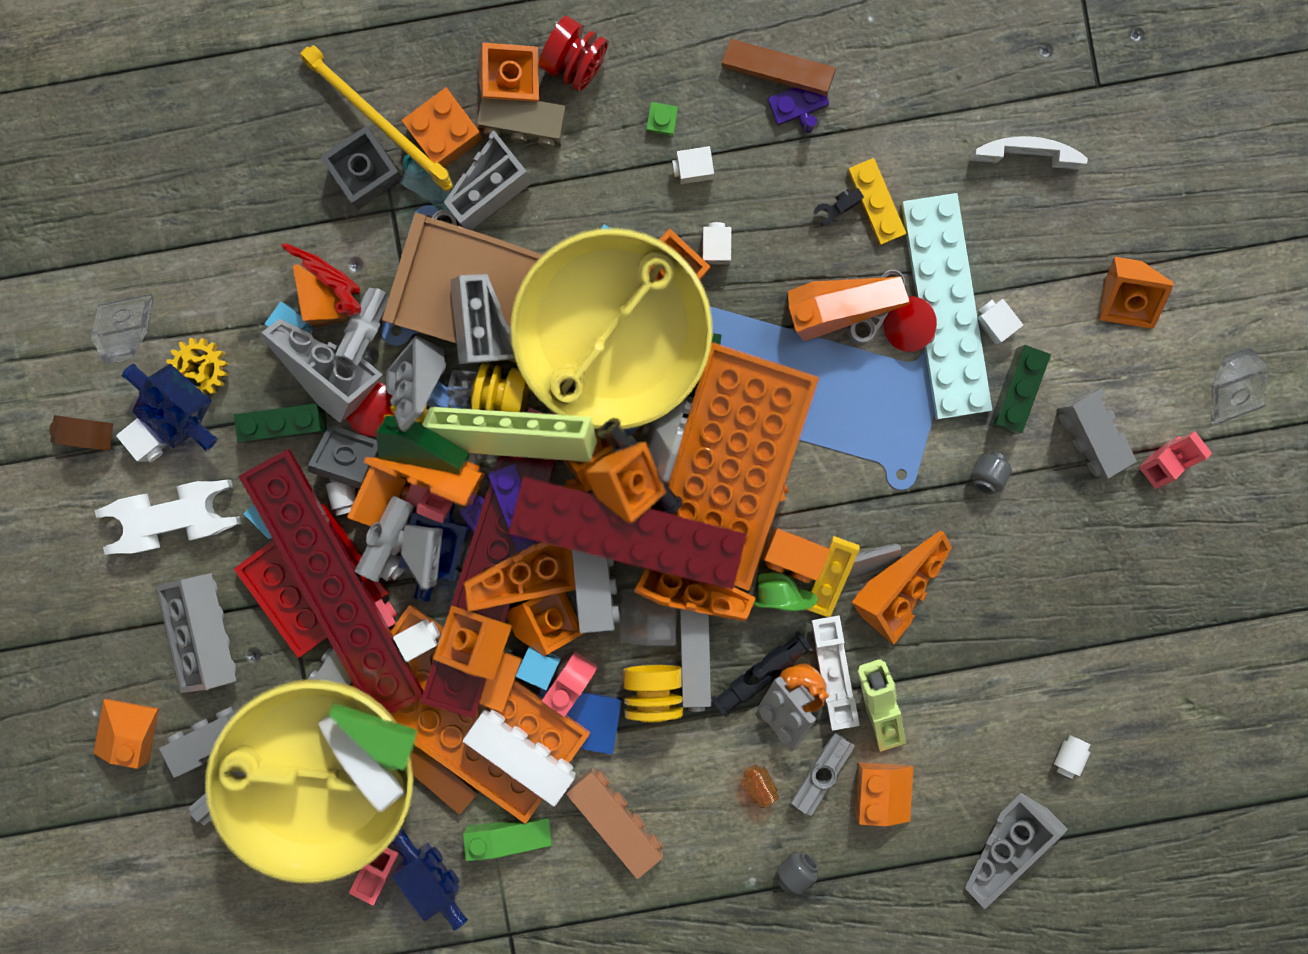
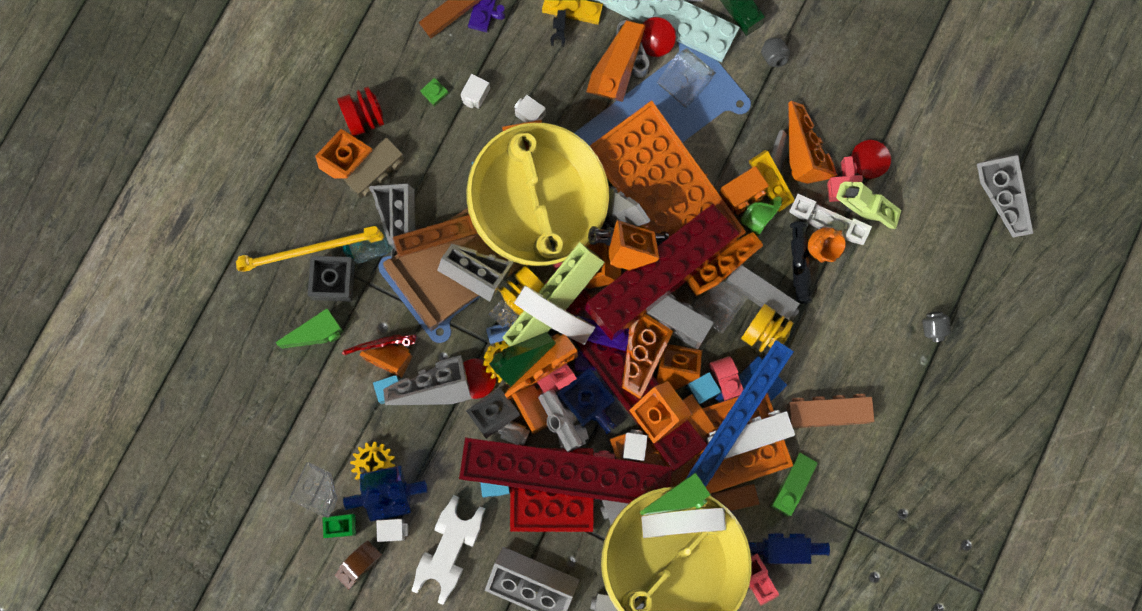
camera: 50 degrees left, 10 degrees down
dark green brick [234,403,327,443] -> none
light grey piece [333,287,389,369] -> none
light grey wedge [386,335,446,431] -> none
light grey slope [398,525,443,589] -> none
orange brick [402,87,483,168] -> none
clear orange brick [741,764,779,808] -> none
light grey piece [757,677,816,752] -> none
light grey piece [790,732,855,816] -> none
orange slope [855,762,914,826] -> none
white brick [1054,735,1091,779] -> none
none -> bright green slope [276,309,344,349]
none -> green slope [322,514,356,538]
none -> dark orange plate [392,215,477,258]
none -> white slope [514,285,595,344]
none -> clear slope [657,48,716,108]
none -> blue plate [686,340,794,487]
none -> coral brick [827,156,863,202]
none -> red dish [851,140,891,180]

